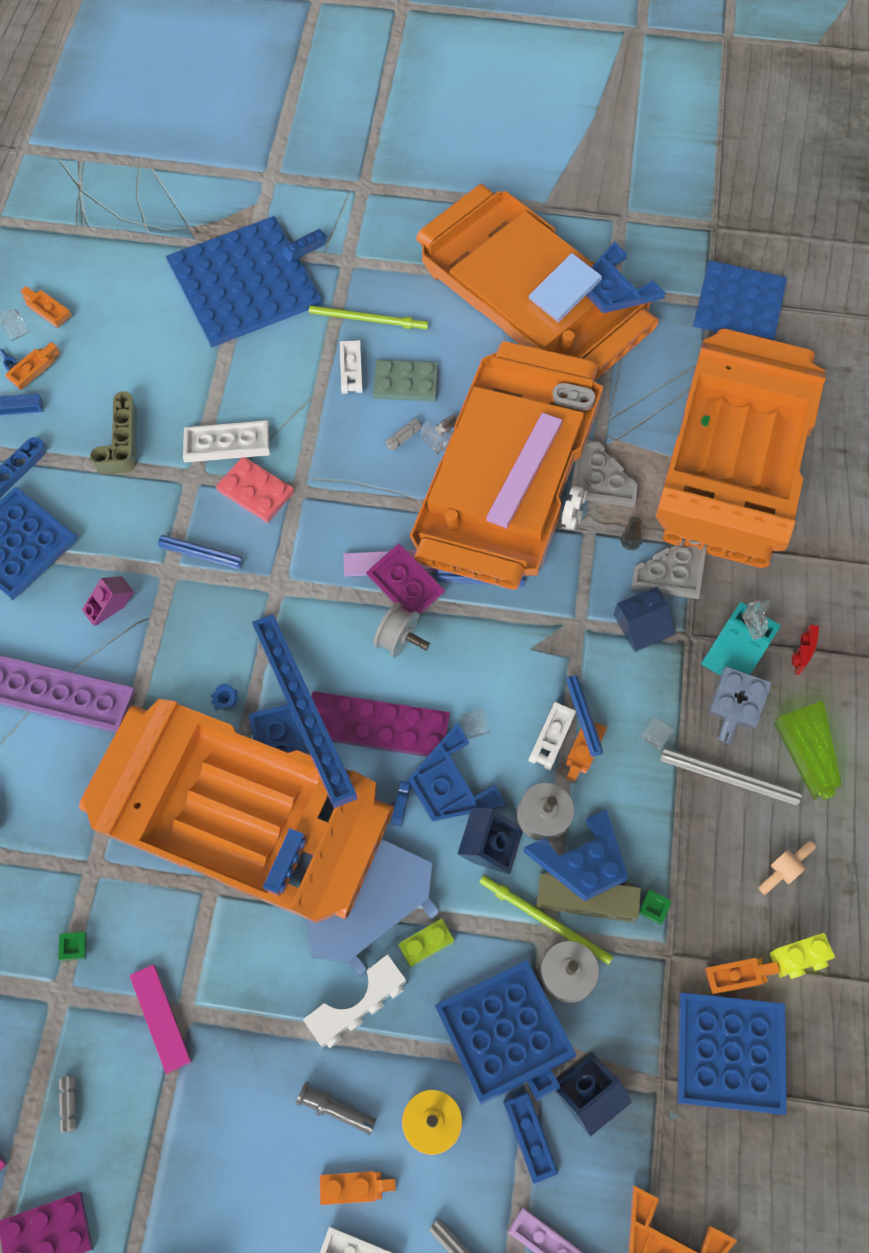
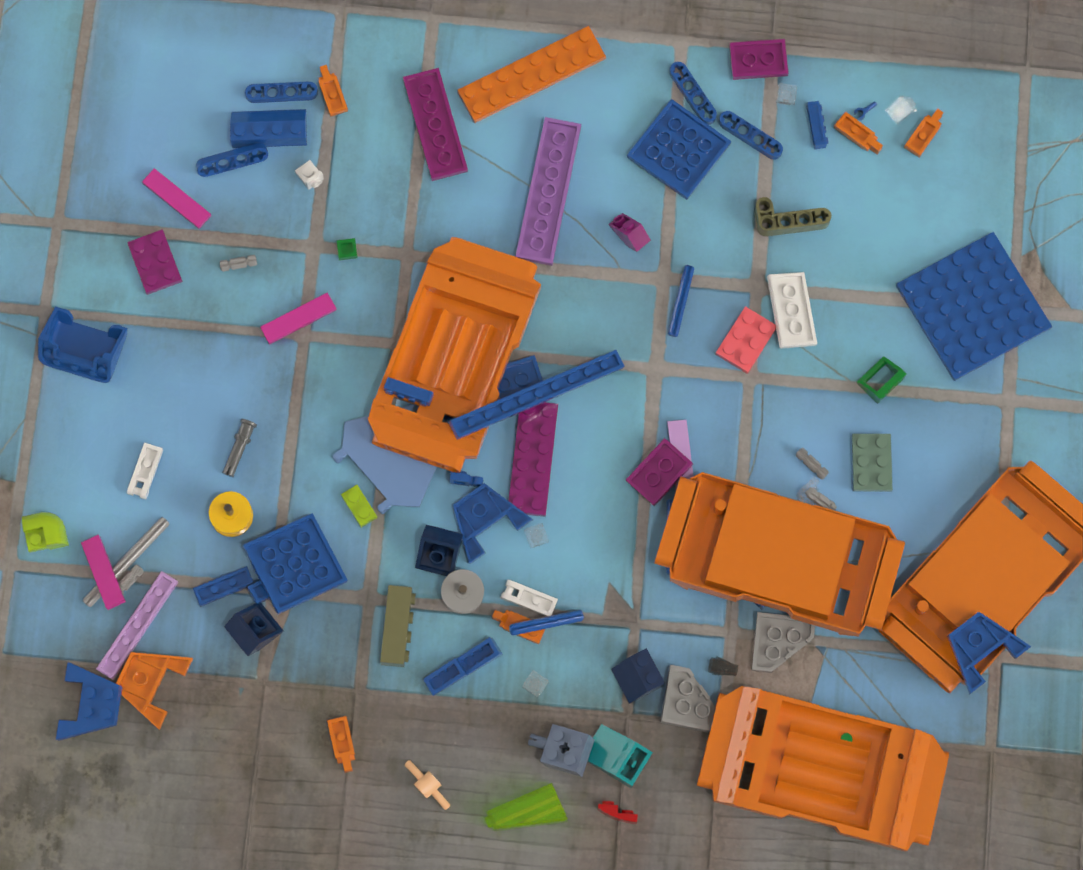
camera: 85 degrees right, 10 degrees up
blue animal [211,684,239,710] -> none
blue piece [282,229,327,263] -> none
white arch [303,954,406,1048] -> none
lime bar [309,305,429,330] -> none
orange hinge [320,1171,396,1205] -> none
white plate [340,340,363,394] -> none
light grey wheel [373,602,431,658] -> none
lime bar [479,875,614,965] -> none
lavender tile [487,413,562,528] -> none
blue wing [523,809,628,901] -> none
light blue tile [529,253,602,323] -> none
light grey wheel [540,941,599,1003] -> none
light grey plate [553,383,595,411] -> none
white plate [562,486,588,530] -> none
green plate [639,890,672,925] -> none
light grey axle [661,748,802,805] -> none
blue plate [677,993,787,1115] -> none
blue plate [693,260,787,341] -> none
clear bracket [742,600,771,640] -> none
neon yellow brick [769,933,835,979] -> none
none -> blue slope [423,637,503,696]
none -> green tile [857,356,907,404]

